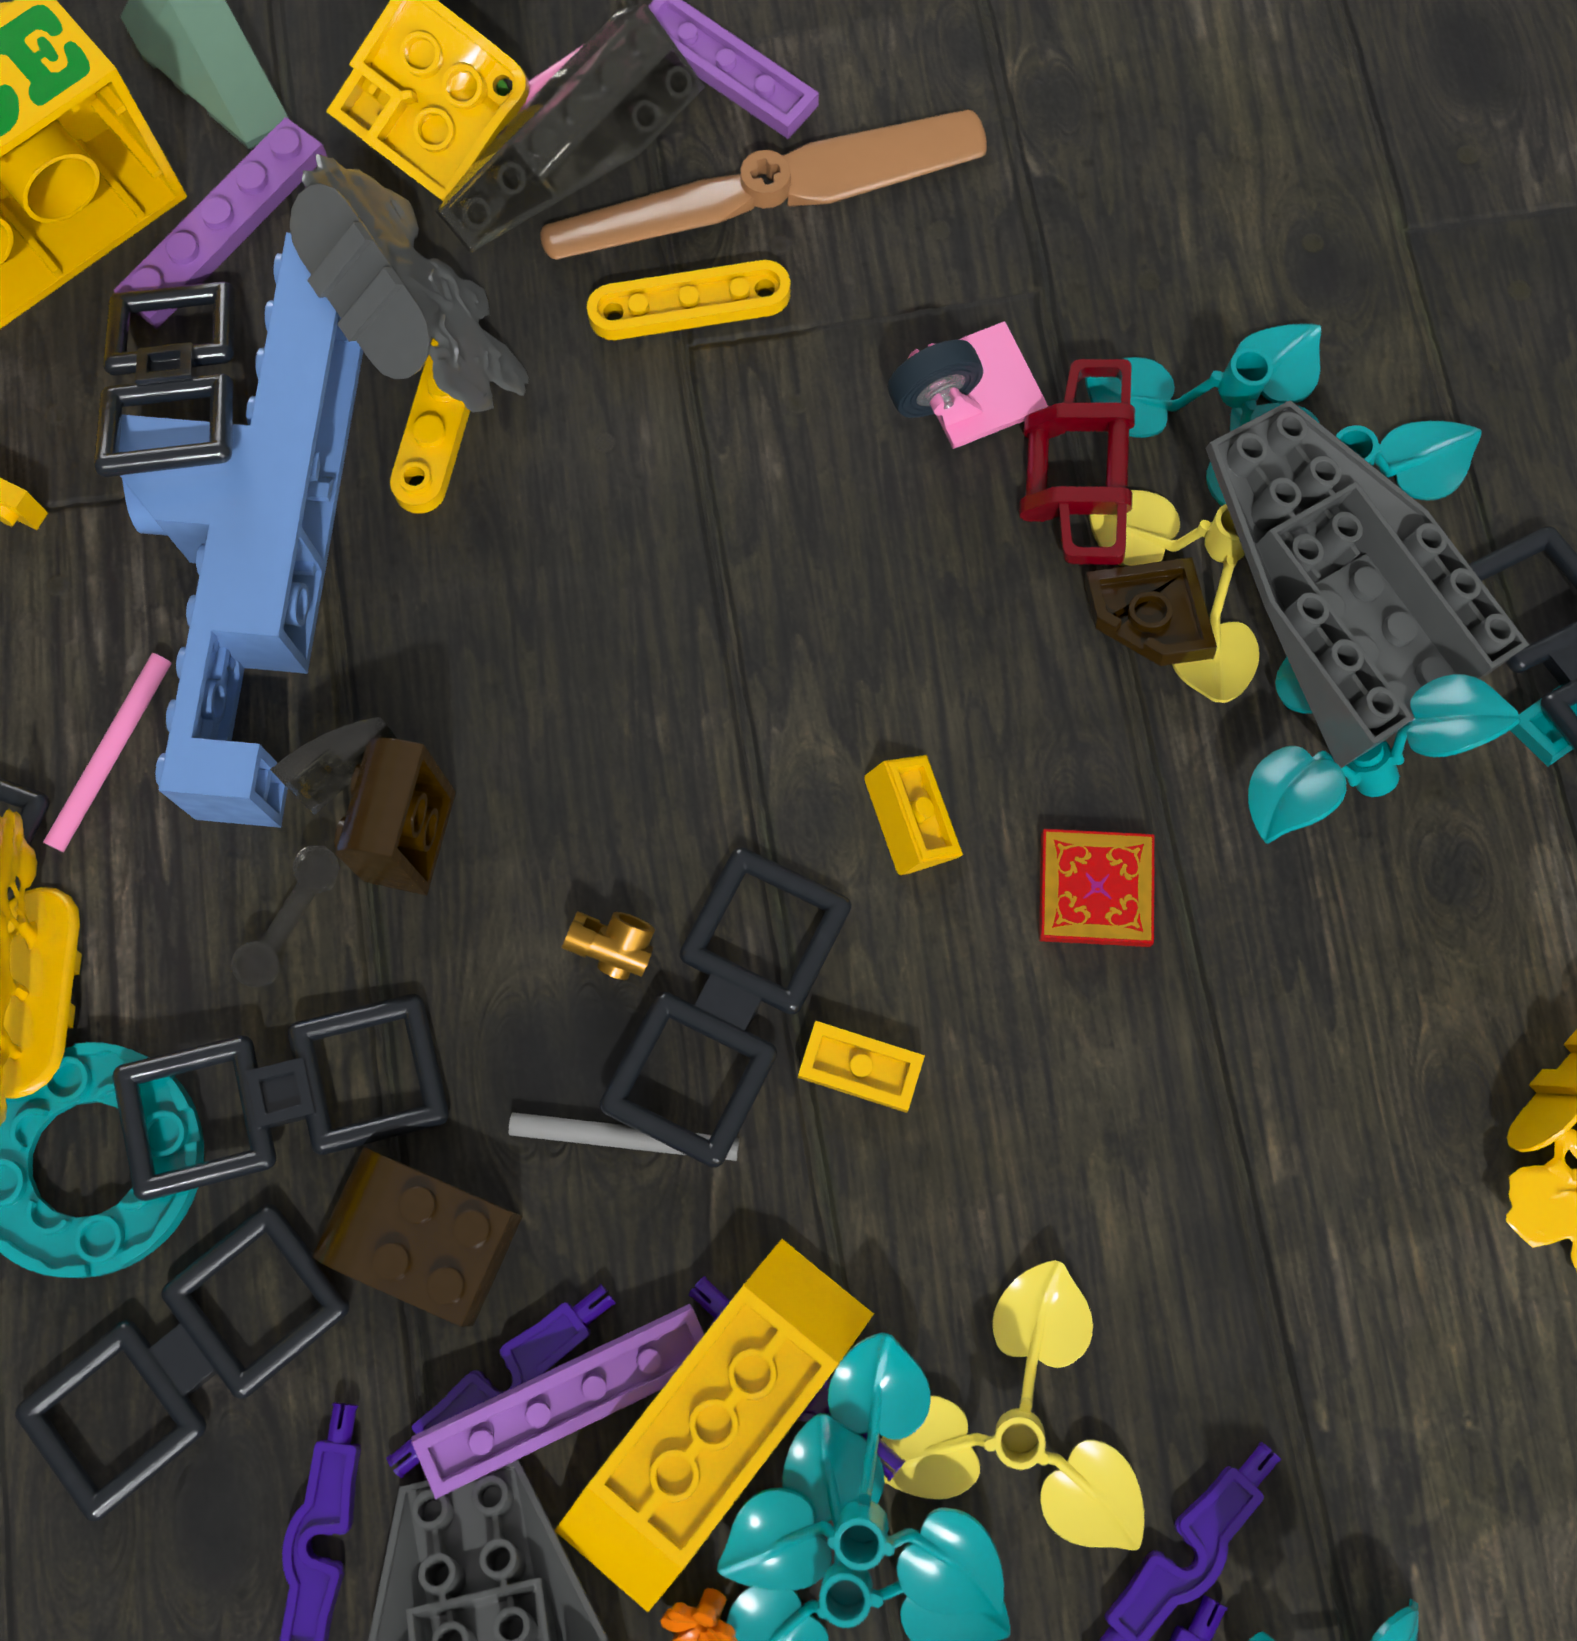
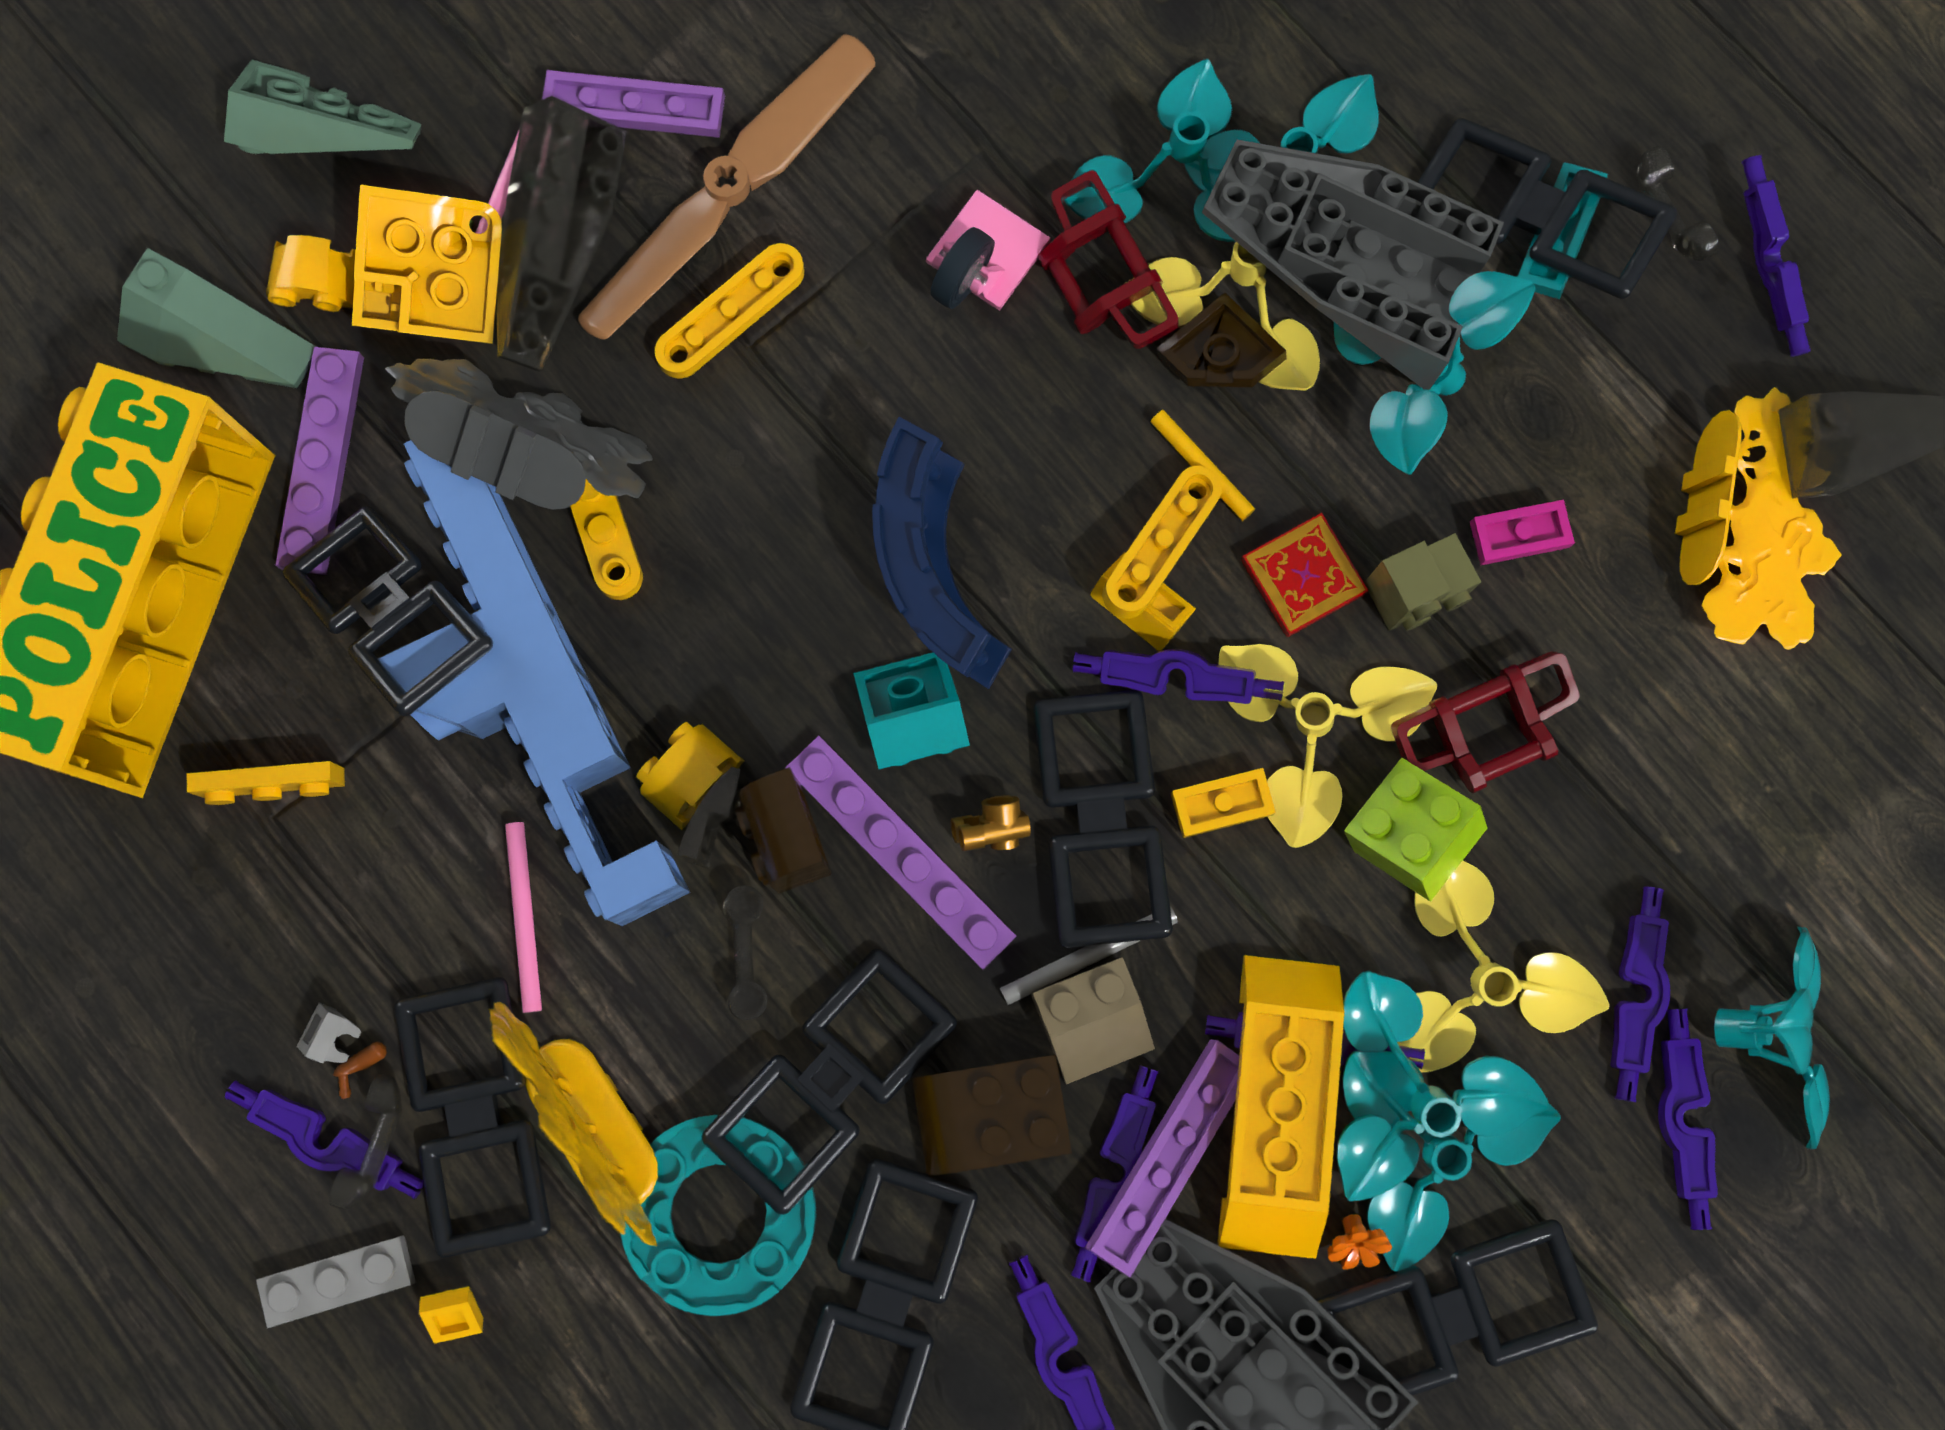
camera: 35 degrees left, 5 degrees up
none -> yellow cylinder [266,235,356,312]
none -> yellow cylinder [636,722,744,830]
none -> medium lavender plate [785,736,1016,970]
none -> teal slope [853,652,970,769]
none -> dark blue fence [872,417,1012,689]
none -> dark tan slope [1031,957,1155,1084]
none -> dark purple piece [1073,649,1284,704]
none -> yellow plate [1102,466,1222,618]
none -> yellow bar [1150,410,1256,521]
none -> light yellow plant [1218,644,1437,848]
none -> lime brick [1344,758,1488,902]
none -> olive brick [1364,533,1481,631]
none -> dark red bar [1391,651,1580,793]
none -> dark pink plate [1470,500,1575,565]

